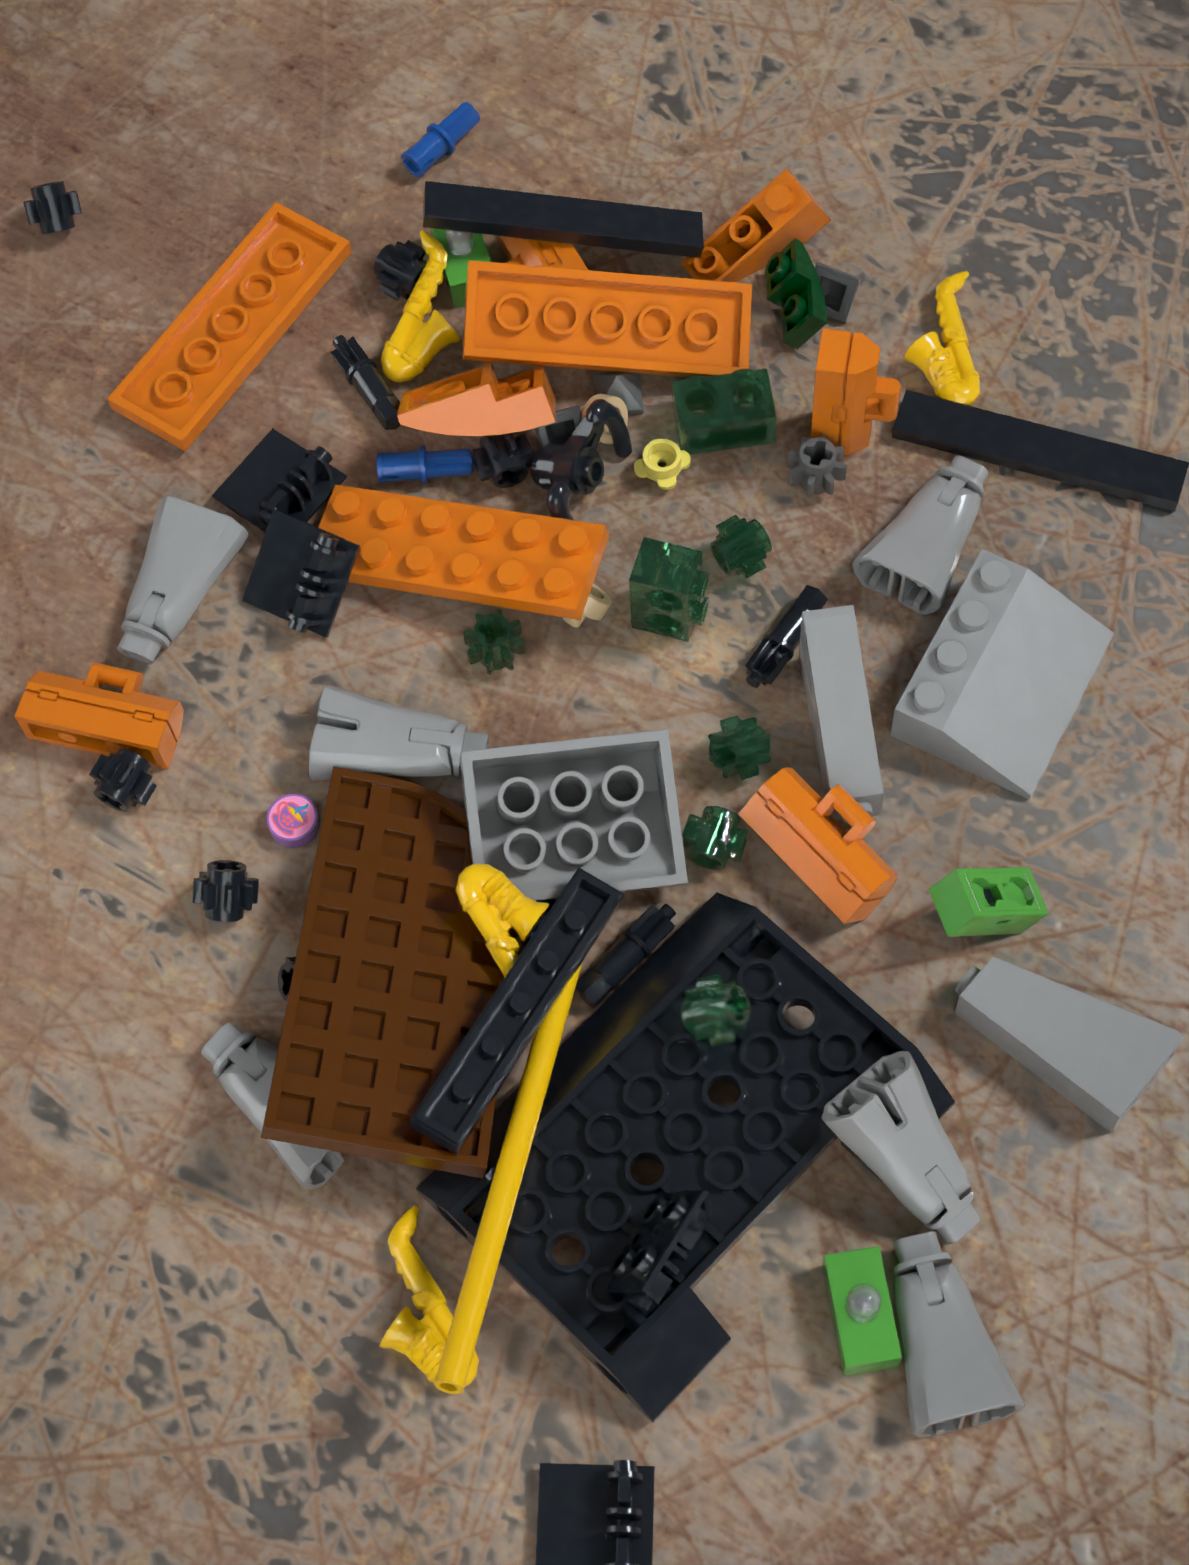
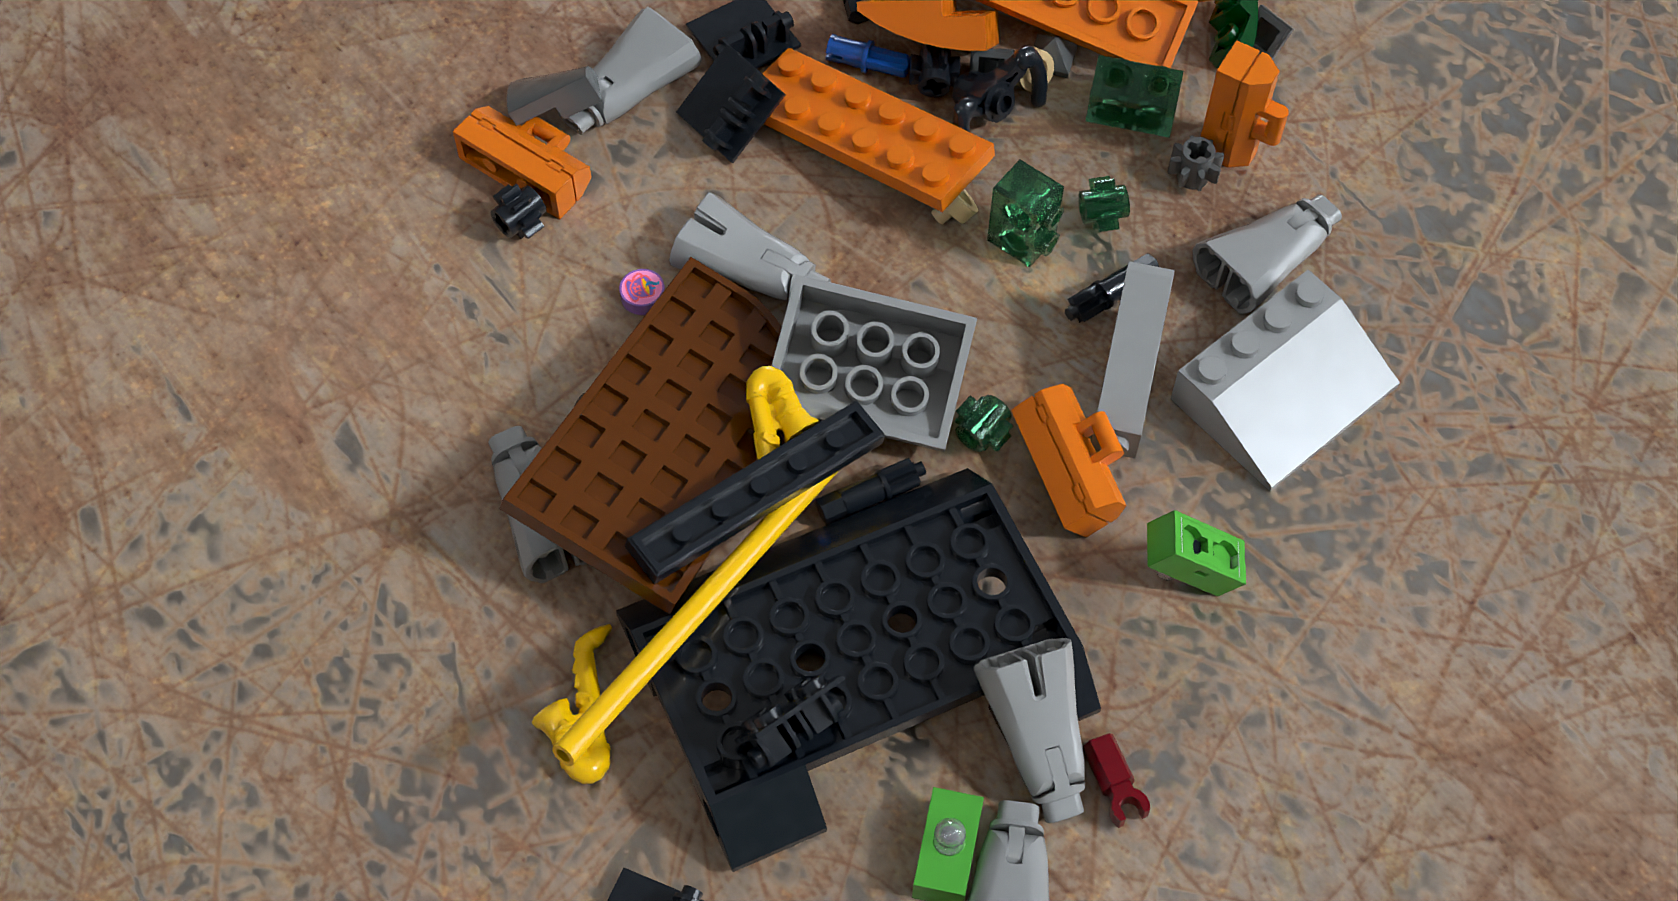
camera: 15 degrees right, 5 degrees down
black gear [192,860,259,922] -> none
clear green gear [463,609,526,675] -> none
light yellow plate [634,439,691,490] -> none
clear green gear [681,974,750,1046] -> none
clear green gear [708,716,772,780] -> none
black tile [892,390,1189,511] -> none
yellow piece [904,271,980,406] -> none
light grey slope [955,956,1185,1133] -> none
none -> dark grey slope [507,66,602,126]
none -> dark red bar [1083,733,1150,828]

